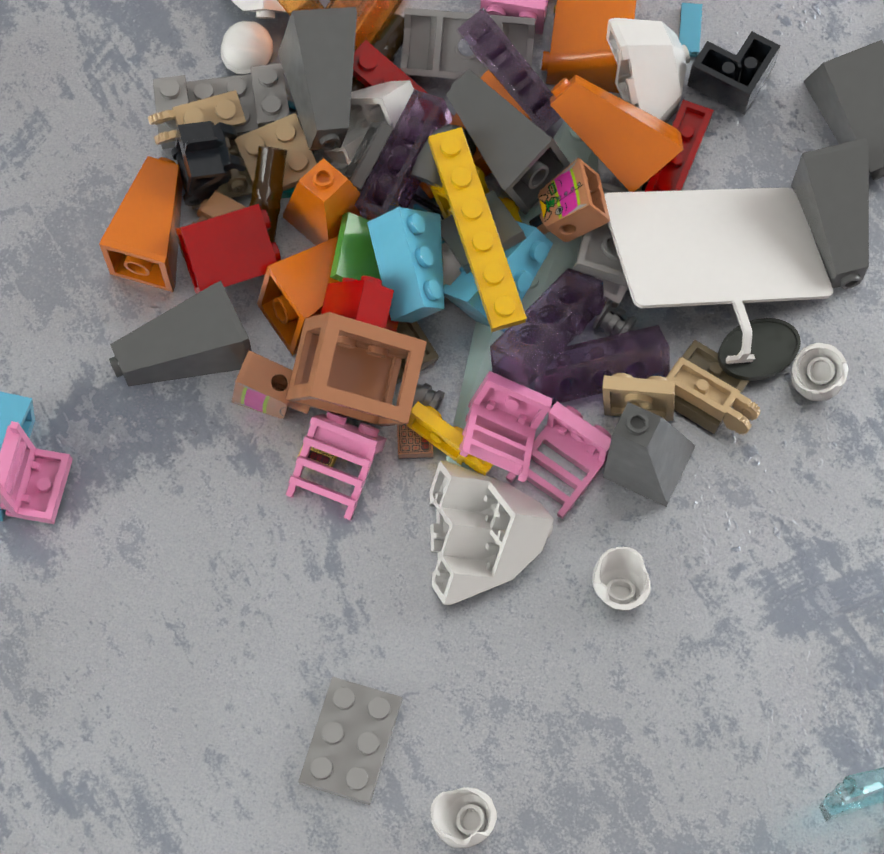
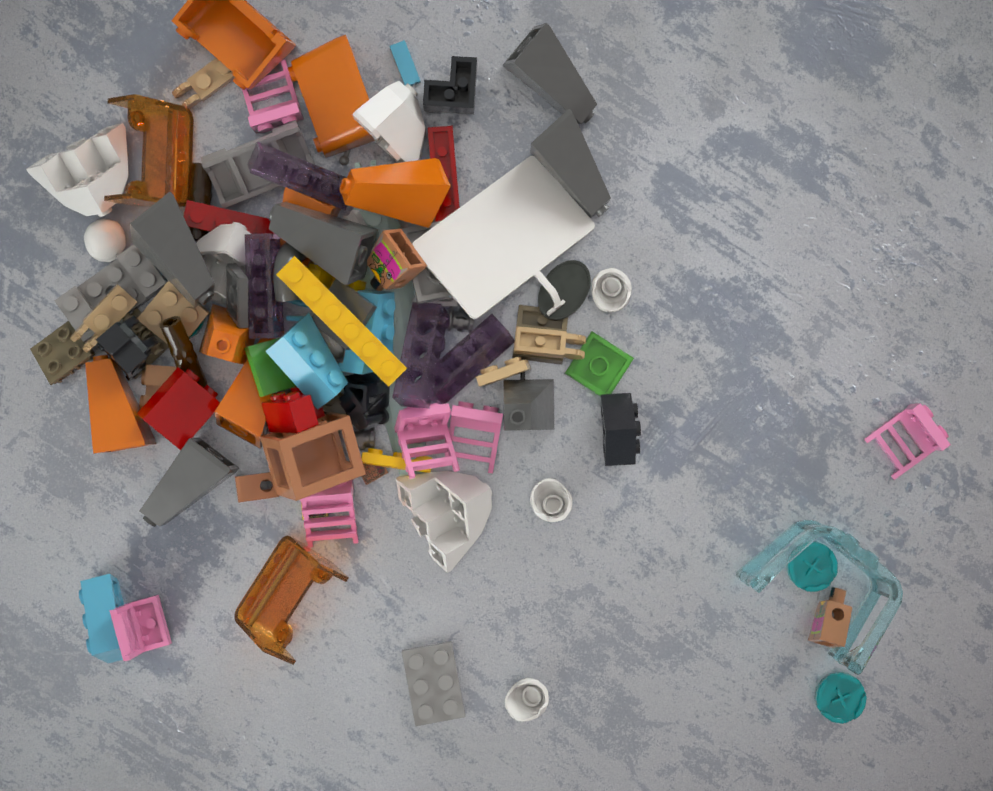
camera: 25 degrees left, 20 degrees up
none -> dark tan hinge [30,321,95,385]
none -> clear orange windscreen [234,536,349,665]
none -> black piece [339,372,390,430]
none -> bright green tile [564,331,634,397]
none -> black brick [601,393,641,466]

